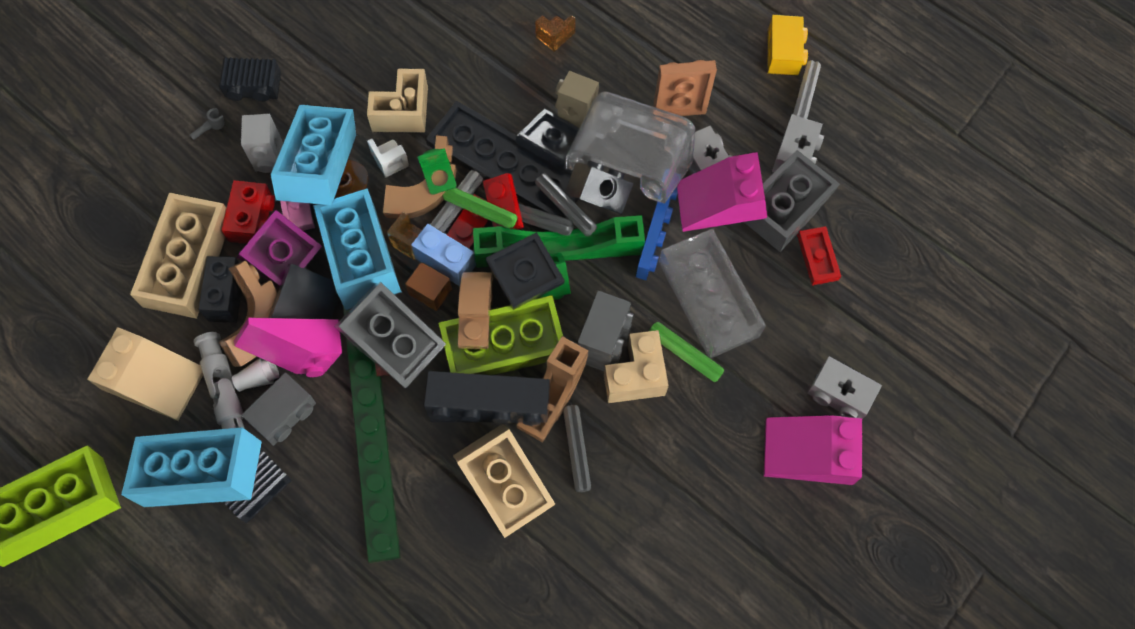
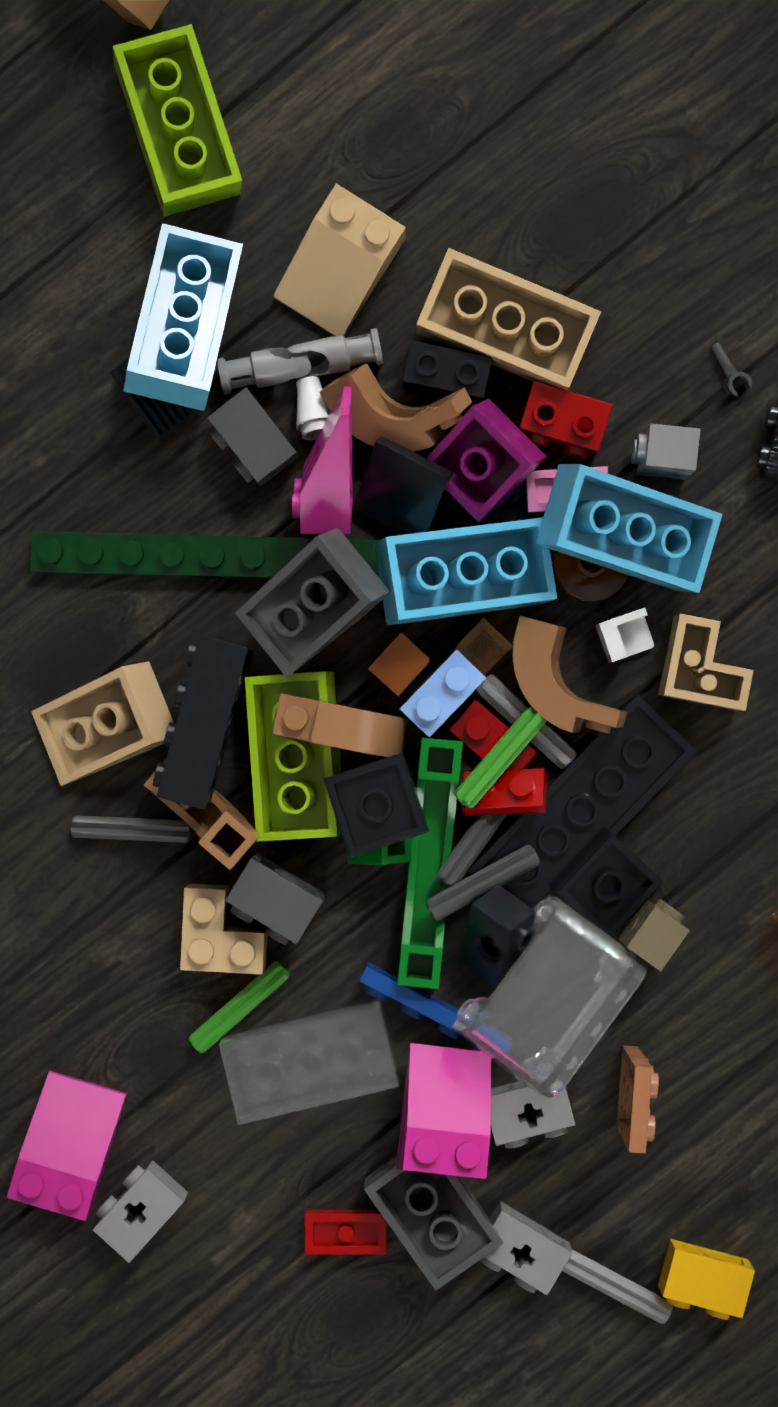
camera: 100 degrees right, 20 degrees up
green bracket [418,148,457,195] -> none

